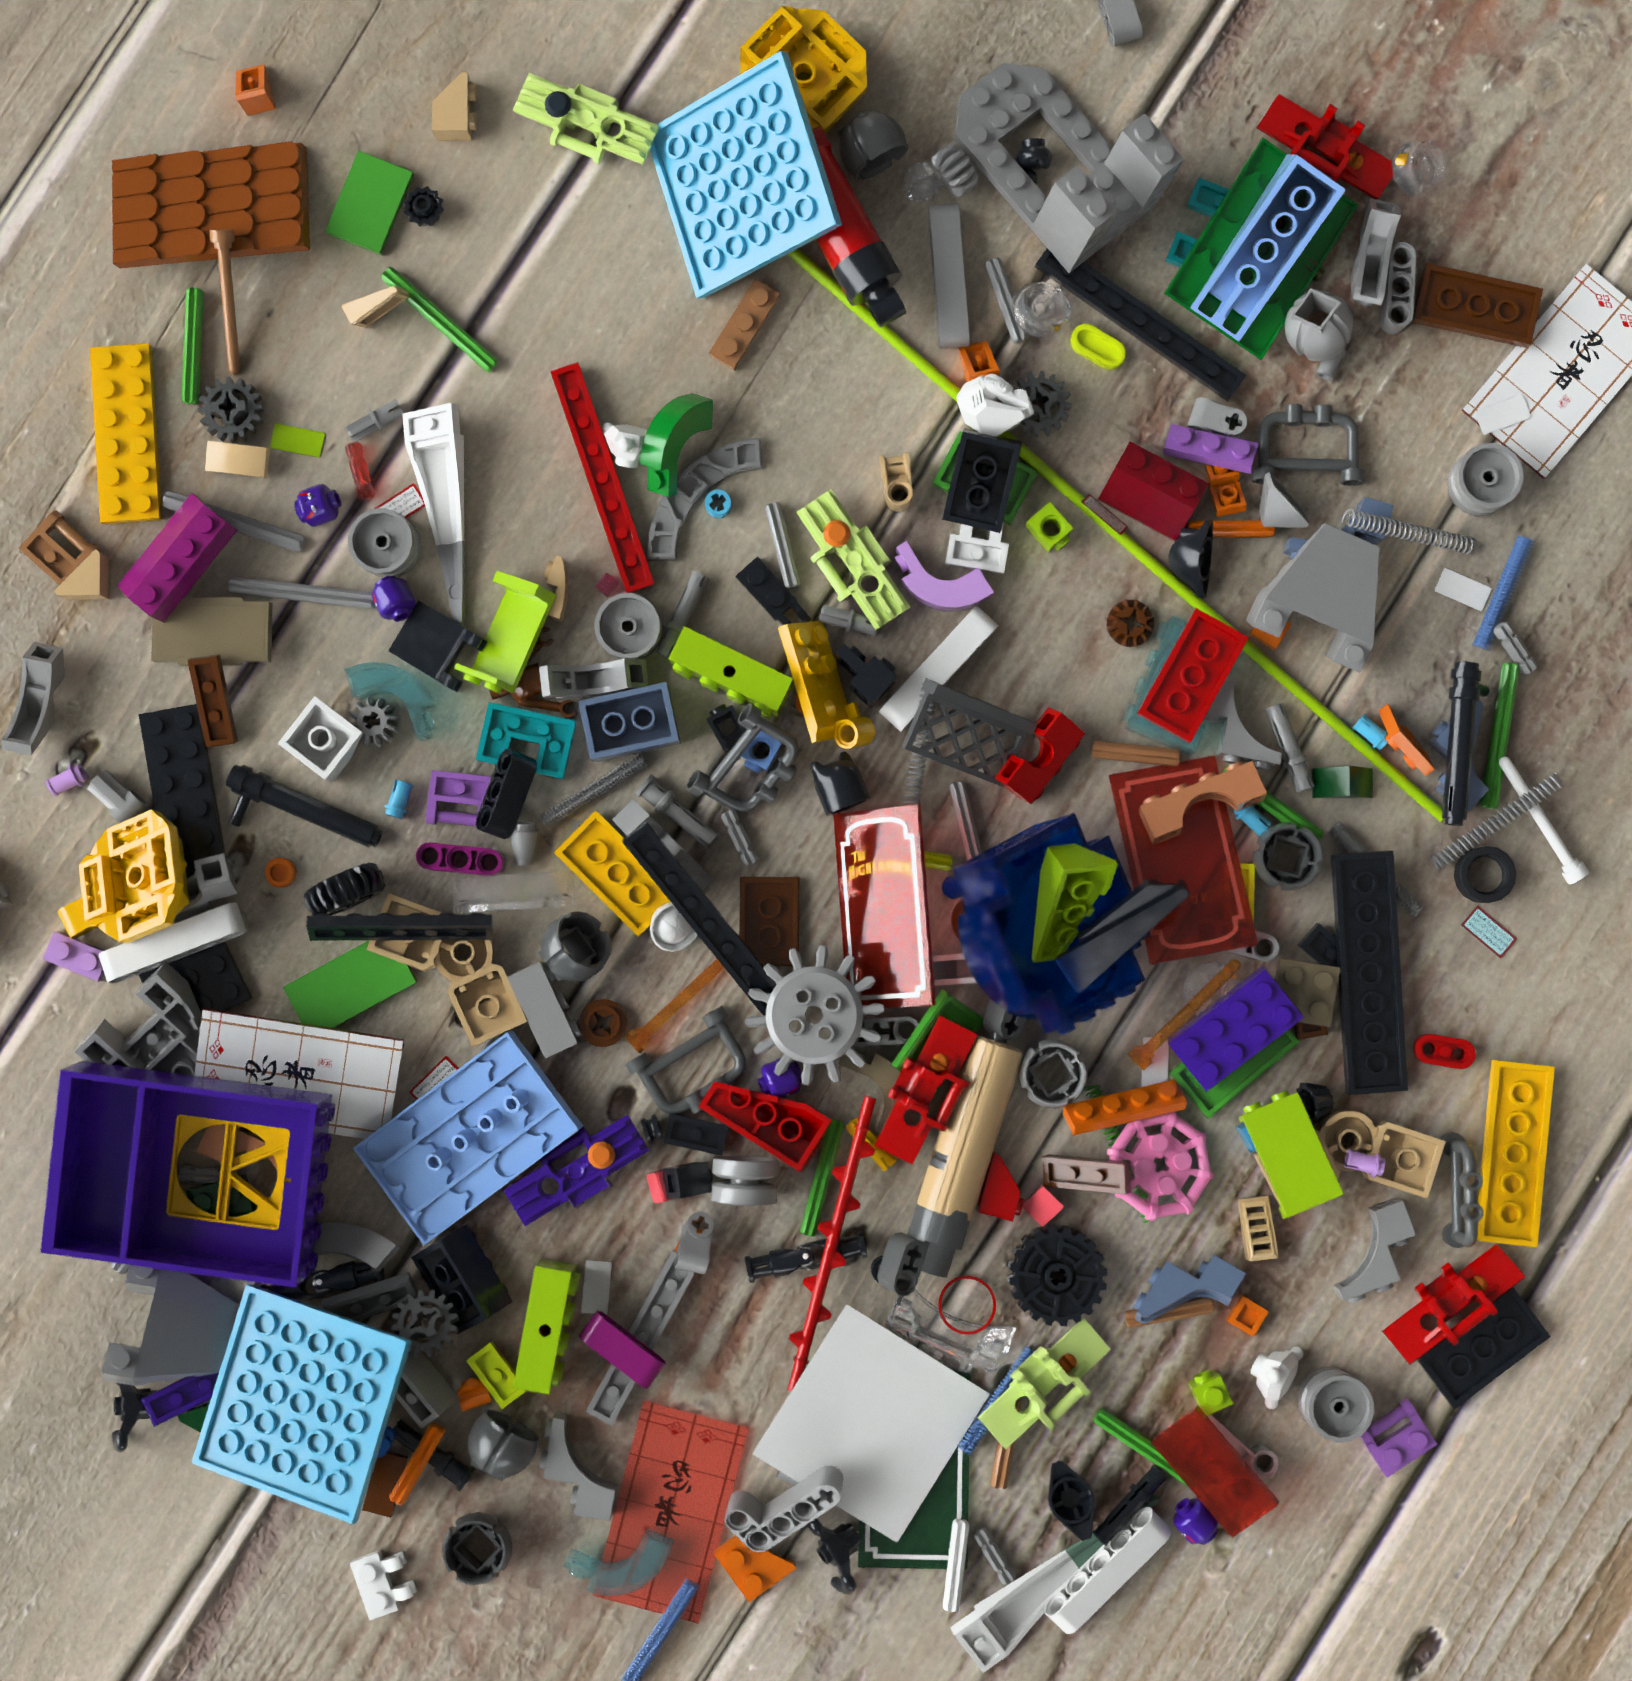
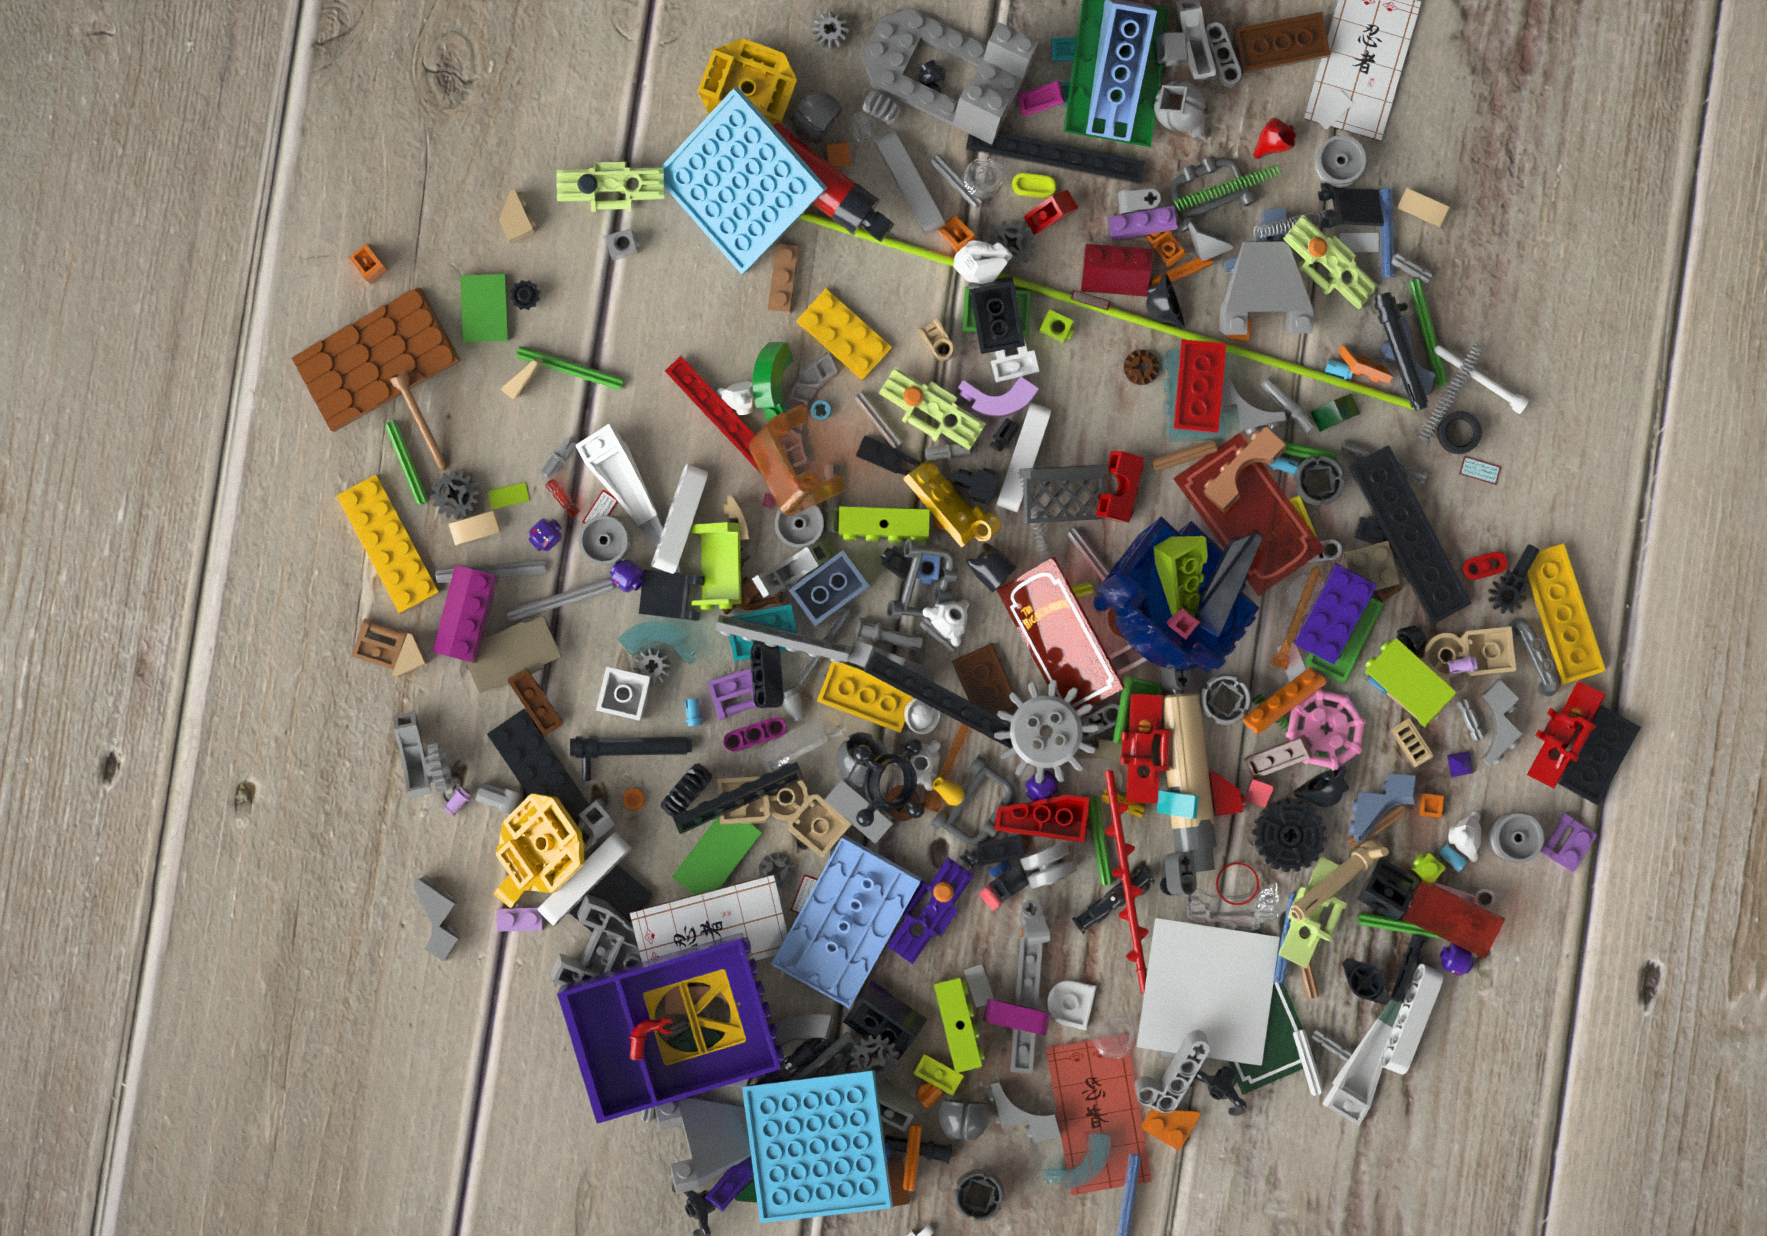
camera: 30 degrees left, 0 degrees up
none -> light grey gear [425,743,452,792]
none -> light grey brick [605,229,640,261]
none -> red piece [629,1016,673,1060]
none -> white beam [652,464,708,574]
none -> light grey plate [715,615,851,663]
none -> clear orange windscreen [749,403,845,516]
none -> flat silver gear [759,853,795,889]
none -> yellow plate [796,288,892,381]
none -> light grey gear [811,11,849,50]
none -> orange tile [826,142,851,168]
none -> black piece [854,738,925,827]
none -> white rock [894,740,940,791]
none -> white rock [923,600,969,647]
none -> yellow cone [932,777,965,806]
none -> blue tile [989,860,1012,877]
none -> black arm [990,417,1019,452]
none -> dark pink tile [1017,81,1066,117]
none -> red slope [1023,189,1079,235]
none -> white tile [1047,980,1097,1030]
none -> clear hat [1093,1016,1137,1059]
none -> light grey brick [1155,32,1187,67]
none -> slope [1157,790,1199,819]
none -> coral slope [1166,608,1200,639]
none -> bright green piece [1174,165,1282,211]
none -> red hat [1253,118,1296,159]
none -> yellowish green piece [1283,215,1378,309]
none -> tan cylinder [1290,839,1389,921]
none -> black hat [1293,765,1349,807]
none -> black flag [1318,183,1384,228]
none -> black brick [1357,858,1419,922]
none -> tan slope [1397,188,1450,228]
none -> medium azure pin [1438,844,1467,872]
none -> dark purple slope [1447,751,1473,777]
none -> light grey axle [1457,698,1484,741]
none -> black gear [1488,544,1539,614]

